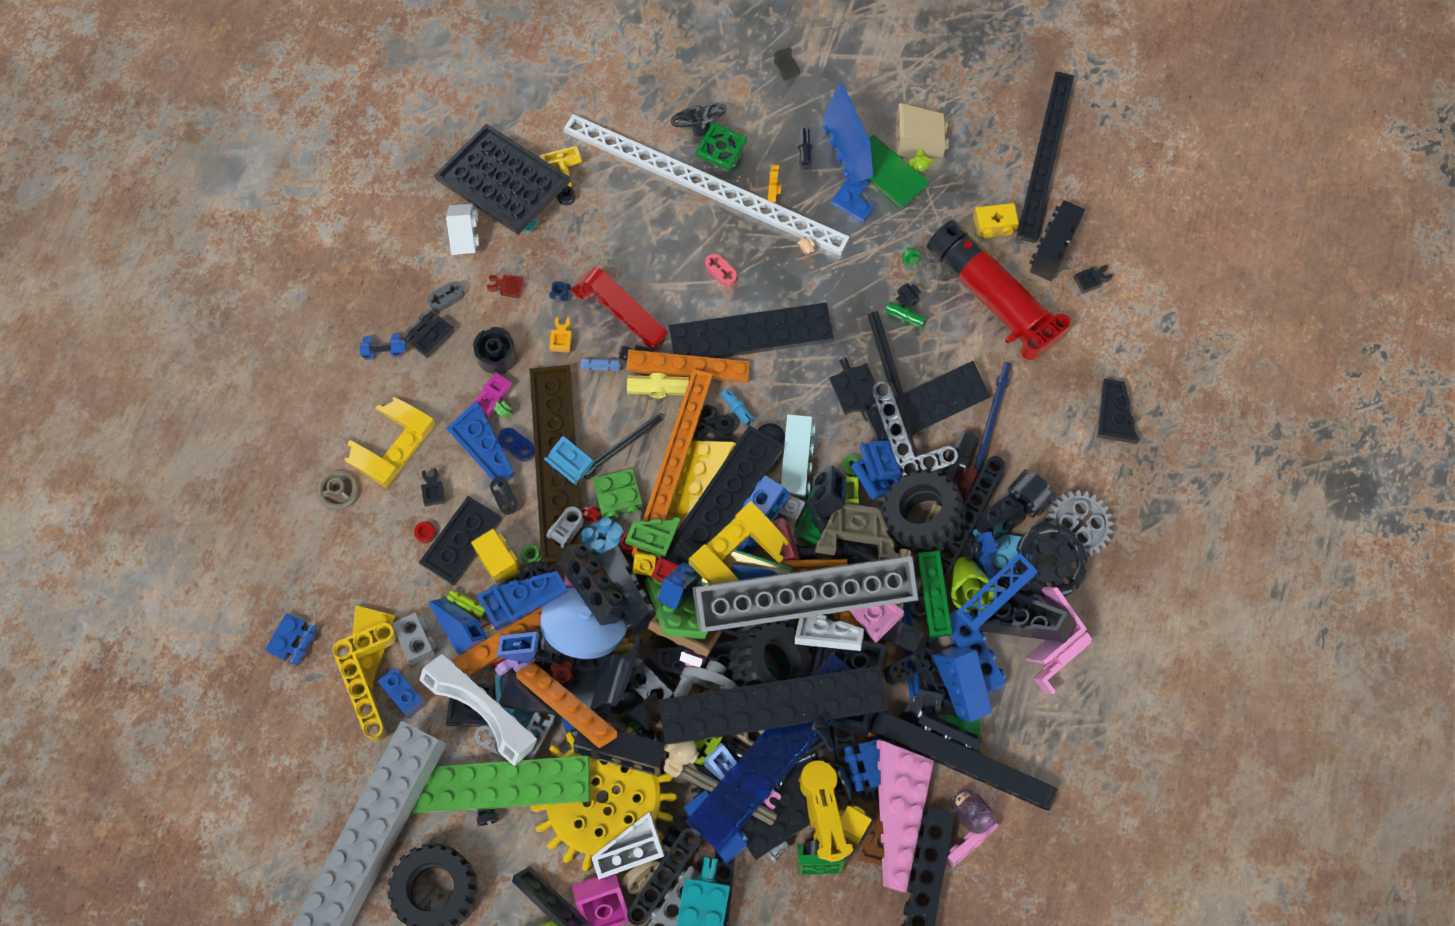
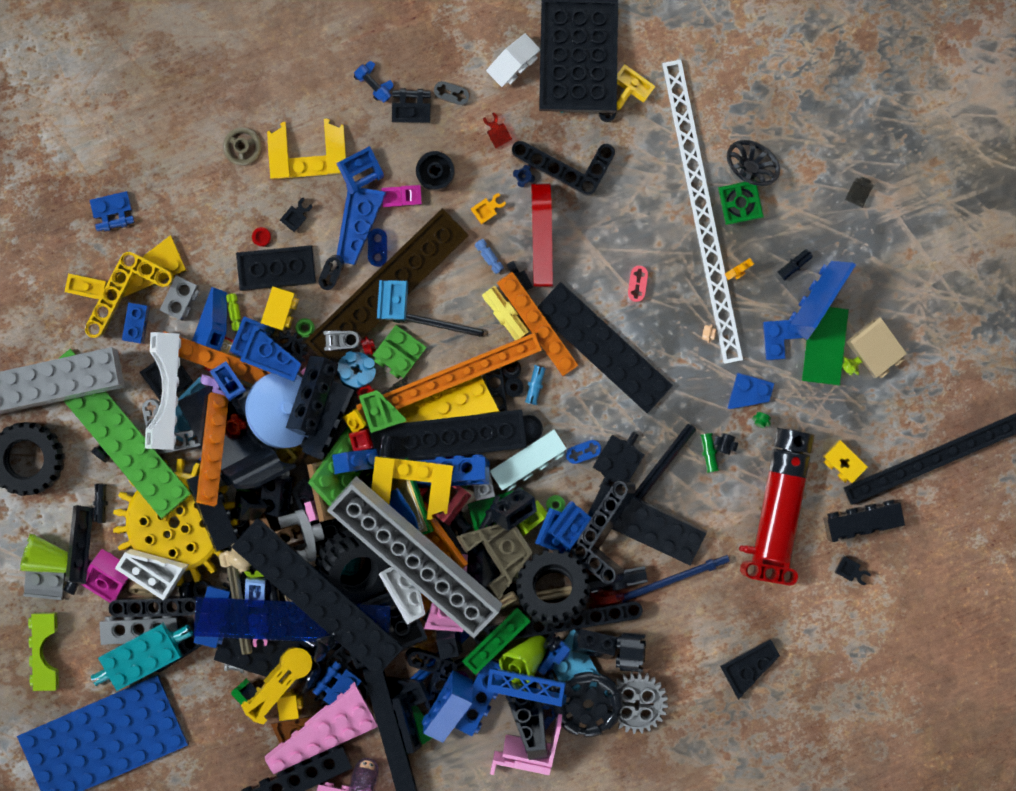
camera: 50 degrees right, 20 degrees up
bright green plate [493,400,513,419] -> none
none -> yellow plate [64,273,107,299]
none -> black pin [92,483,108,523]
none -> blue plate [336,146,384,194]
none -> black beam [512,141,615,196]
none -> blue beam [566,440,601,464]
none -> blue wing [727,373,774,409]

